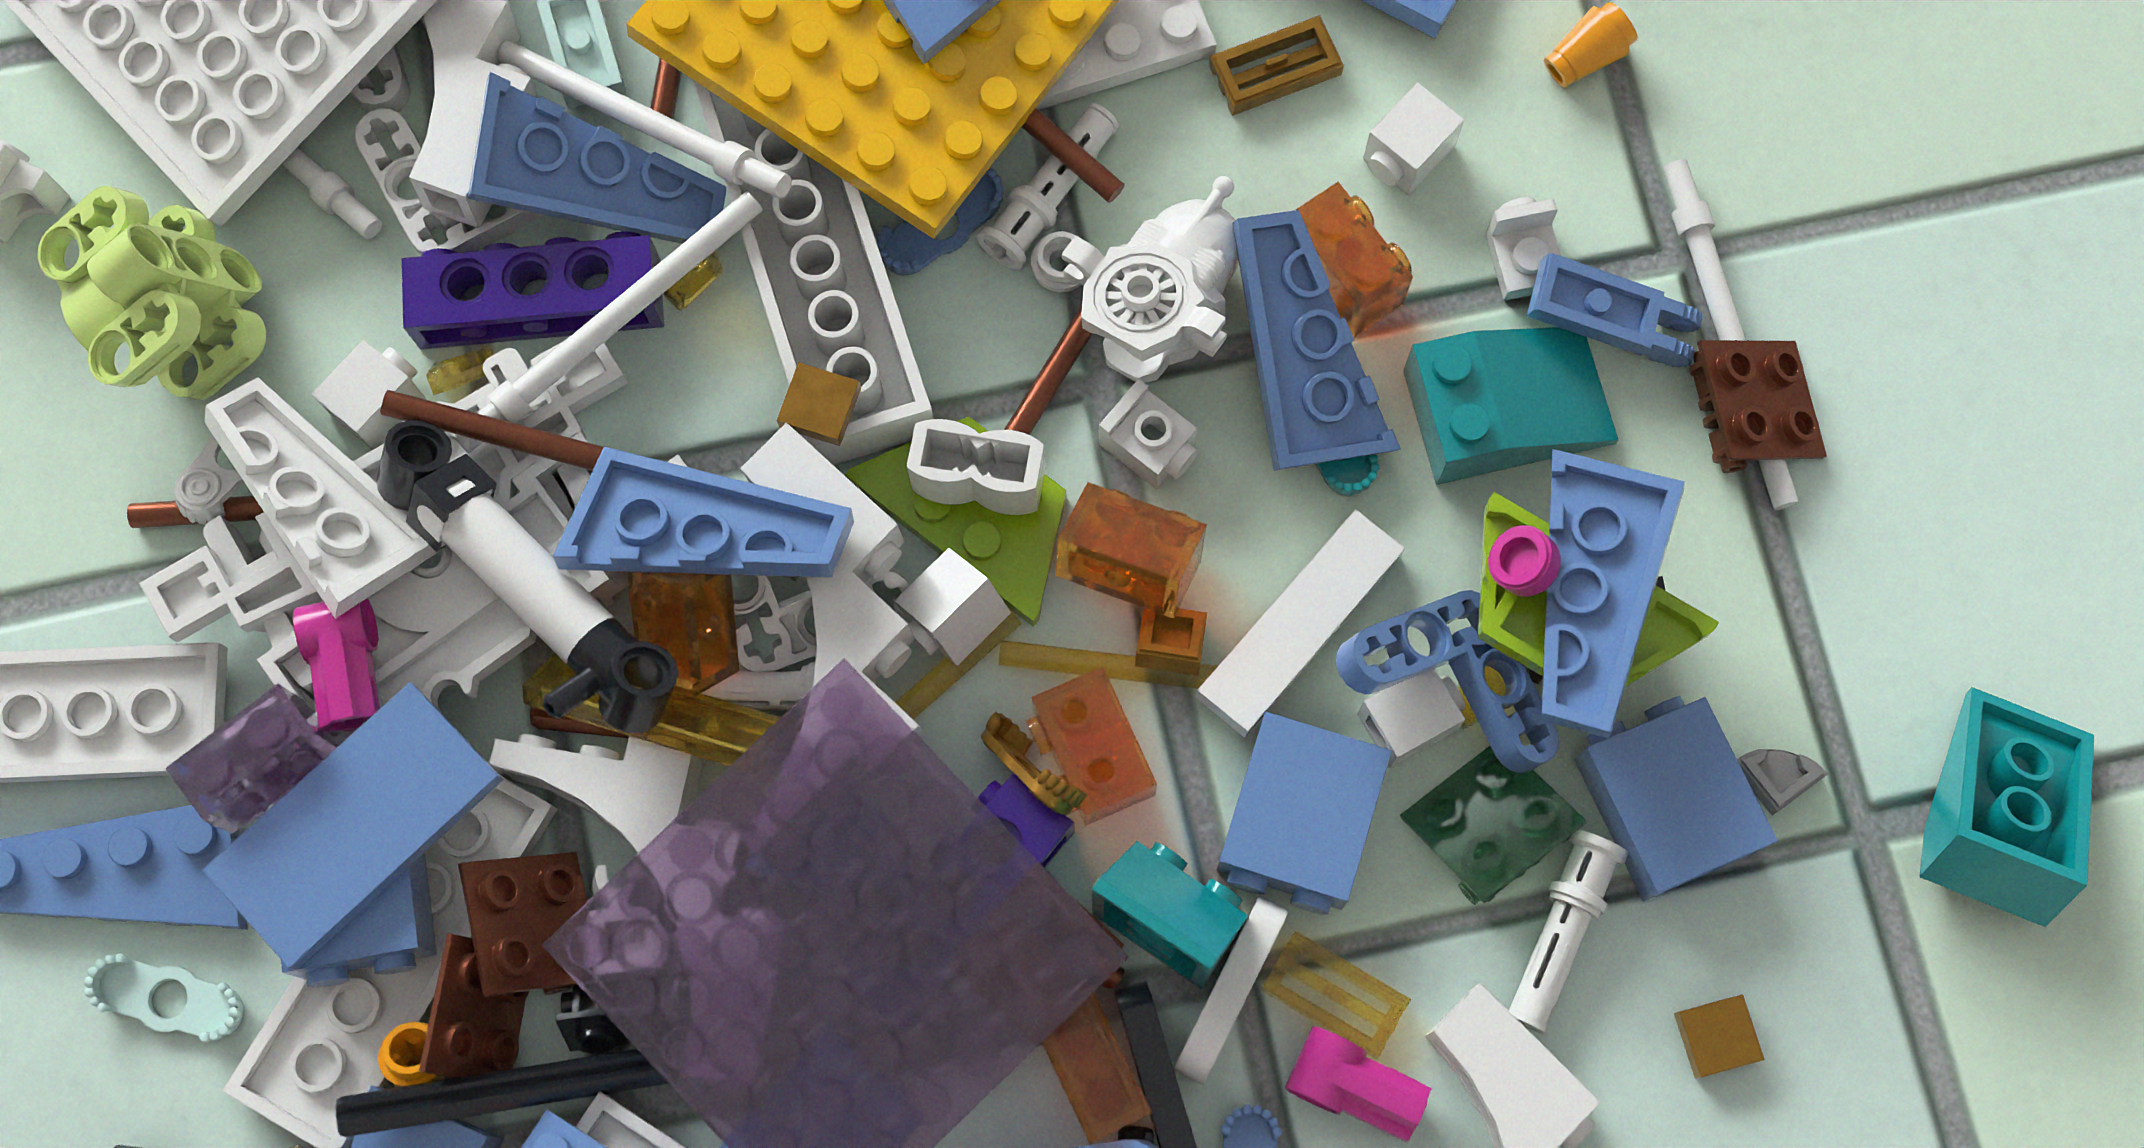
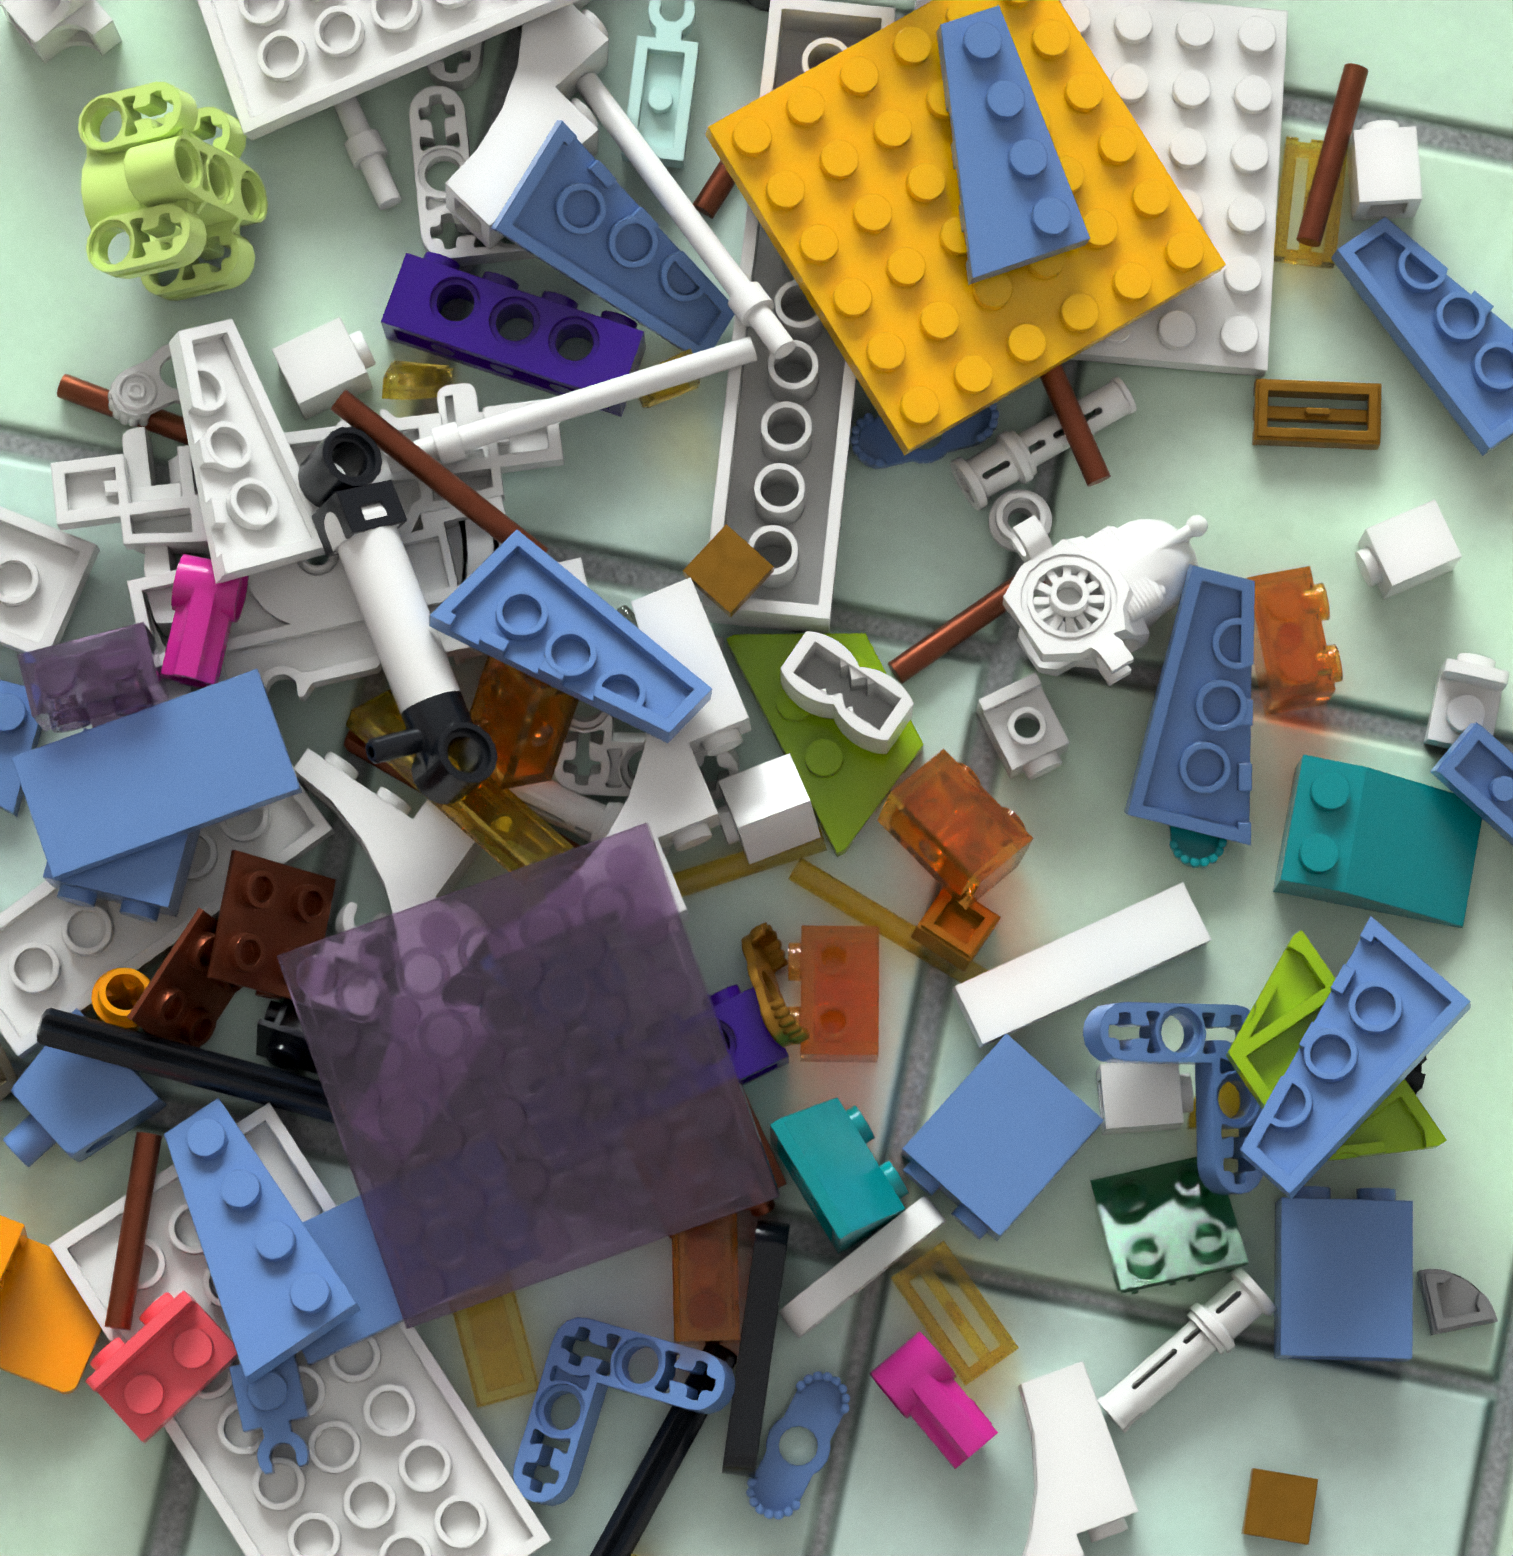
camera: 25 degrees right, 5 degrees up
dark pink tile [1488,525,1561,597] -> none

